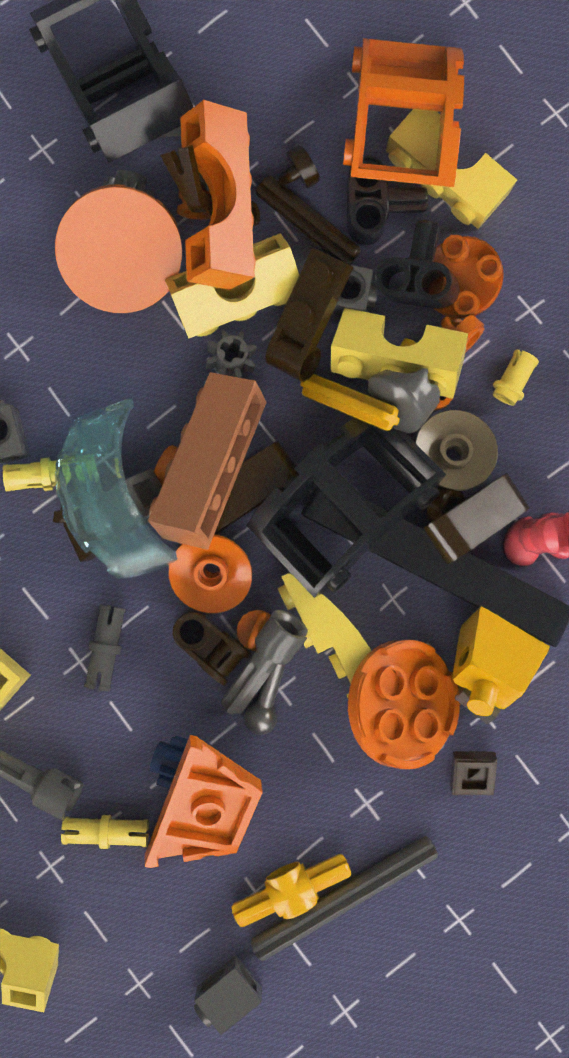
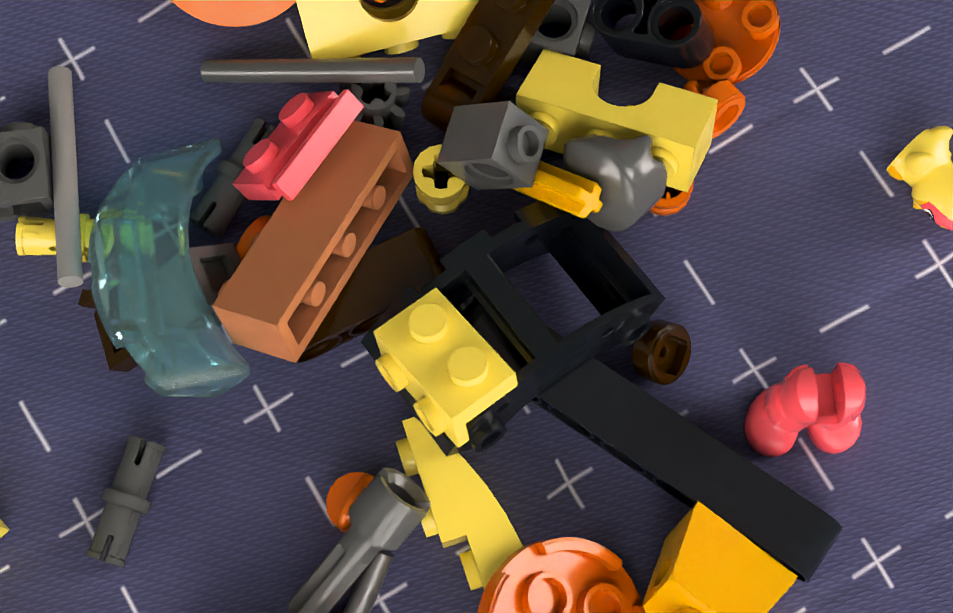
camera: 15 degrees right, 10 degrees down
orange dish [168,534,252,613] -> none
dark brown piece [172,611,252,686] -> none
dark tan dish [415,410,498,491] -> none
beam [423,473,530,564] -> none
light yellow pin [493,350,539,406] -> none
none -> light grey bar [48,66,83,288]
none -> dark grey pin [188,118,276,240]
none -> dark grey bar [201,57,425,83]
none -> coral plate [232,89,364,201]
none -> light yellow bracket [373,287,518,448]
none -> light yellow bush [413,144,470,215]
none -> dark grey brick [437,101,549,190]

